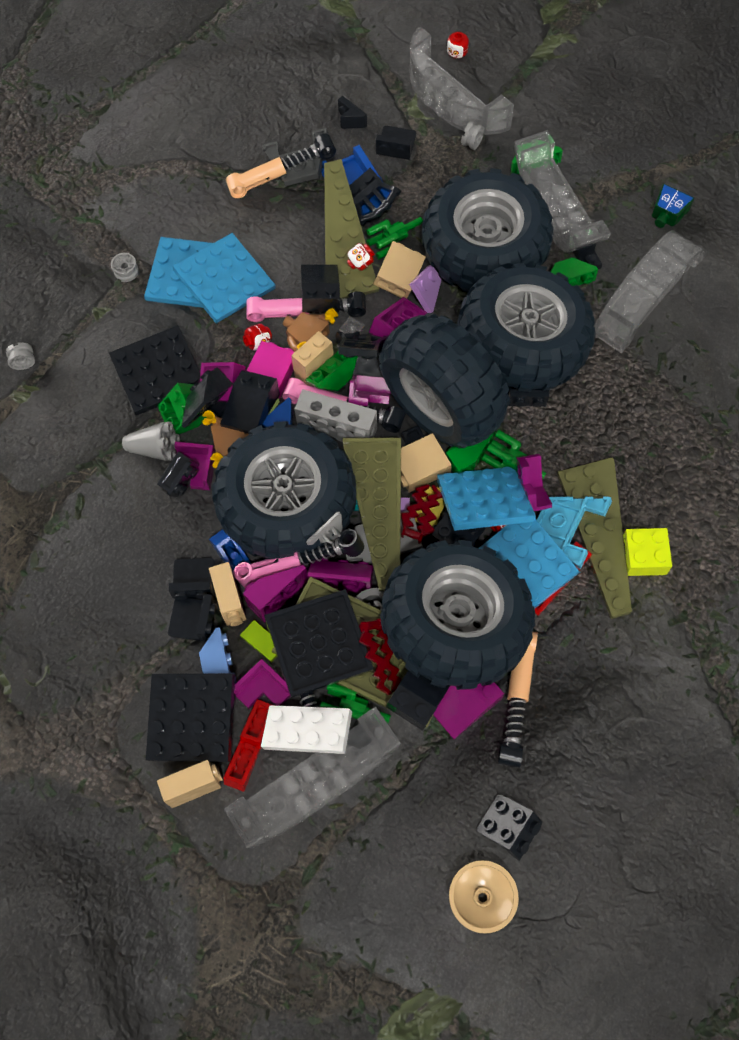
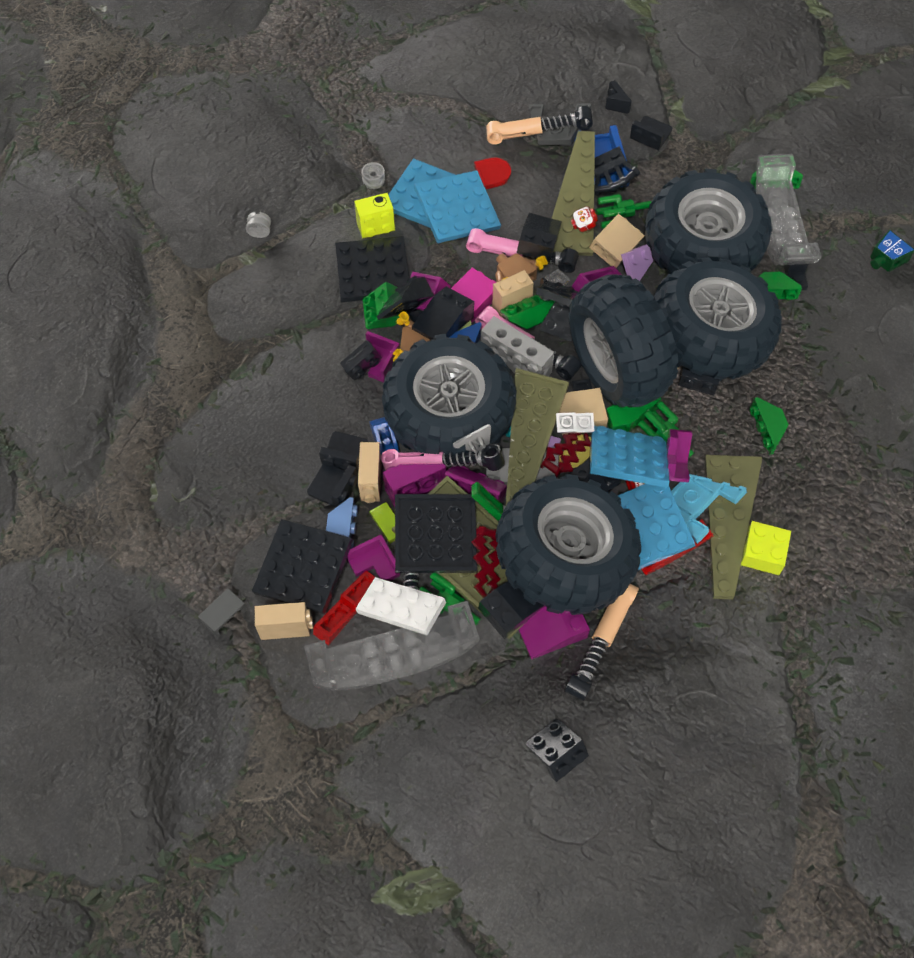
camera: 15 degrees right, 5 degrees down
light grey cone [122,422,180,461] -> none
red head [243,324,272,351] -> none
magenta panel [348,374,391,406] -> none
clear slope [410,26,514,135] -> none
red head [447,32,469,59] -> none
tan dish [449,861,518,934] -> none
light grey wheel [461,121,485,150] -> none
clear slope [594,230,706,353] -> none
none -> dark grey panel [198,589,247,638]
none -> neon yellow brick [354,193,395,239]
none -> green tile [472,482,503,521]
none -> red tile [474,157,511,189]
none -> white slope [556,412,594,433]
none -> green slope [750,397,789,455]

